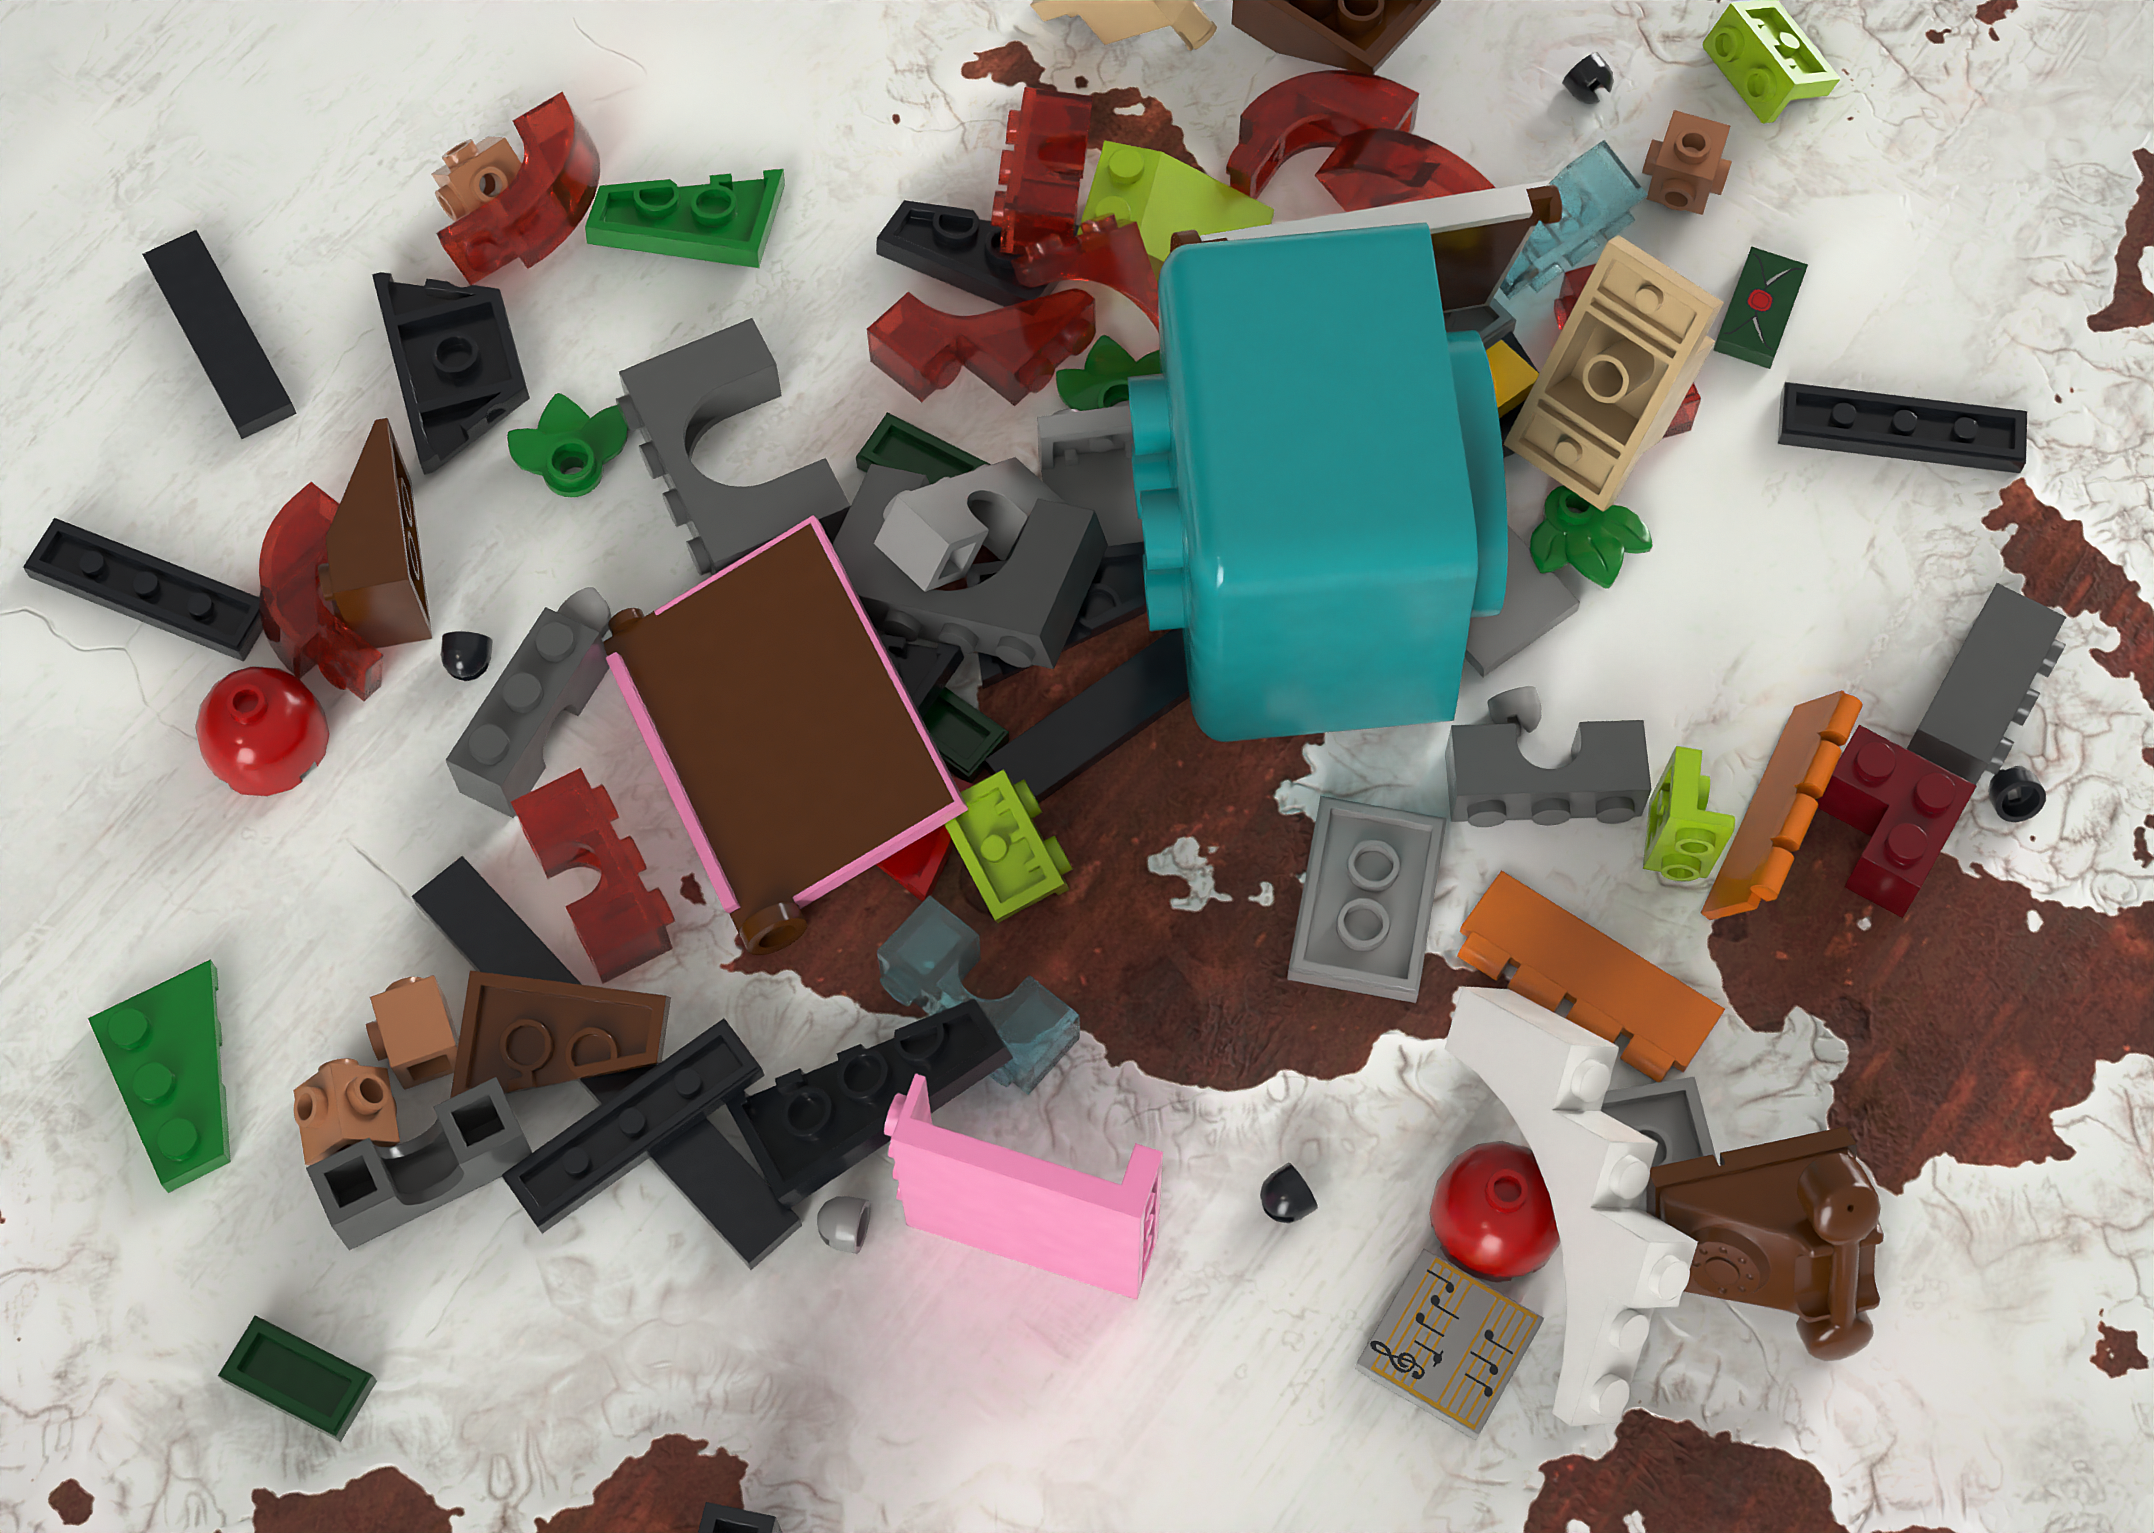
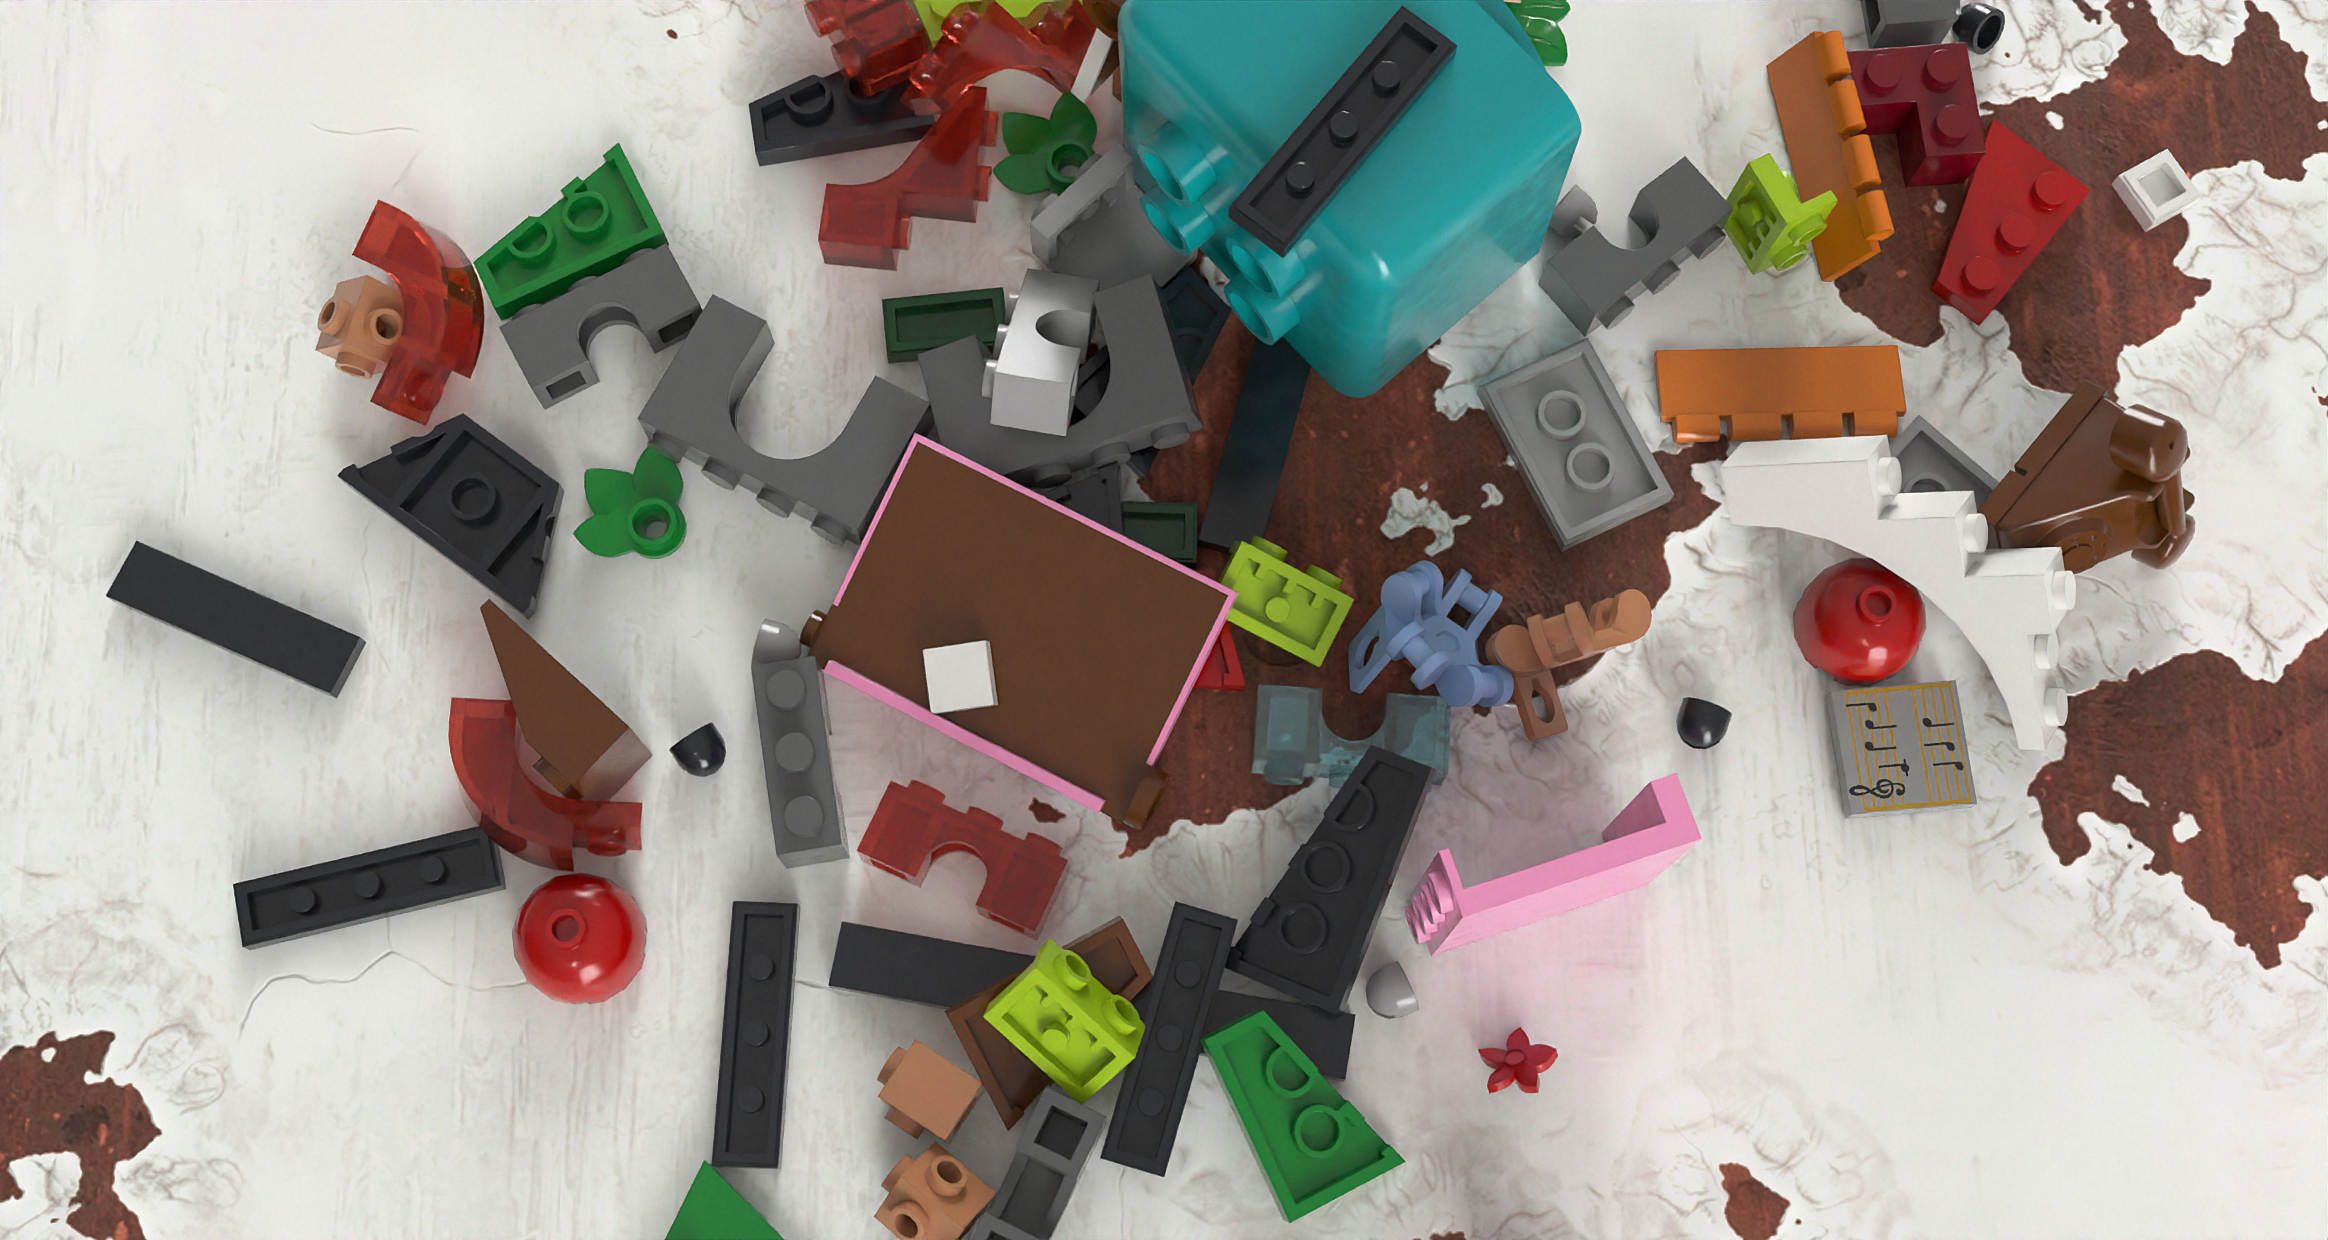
camera: 40 degrees left, 10 degrees up
none -> dark grey arch [499,243,703,410]
none -> black tile [711,901,801,1169]
none -> white tile [923,640,998,714]
none -> lime bracket [983,939,1145,1104]
none -> green wing [1199,1009,1406,1223]
none -> black tile [1228,5,1457,258]
none -> light blue piece [1348,560,1514,707]
none -> red plant [1478,1027,1558,1094]
none -> nougat piece [1485,589,1652,741]
none -> red wing [1930,118,2091,326]
none -> white tile [2111,149,2202,232]

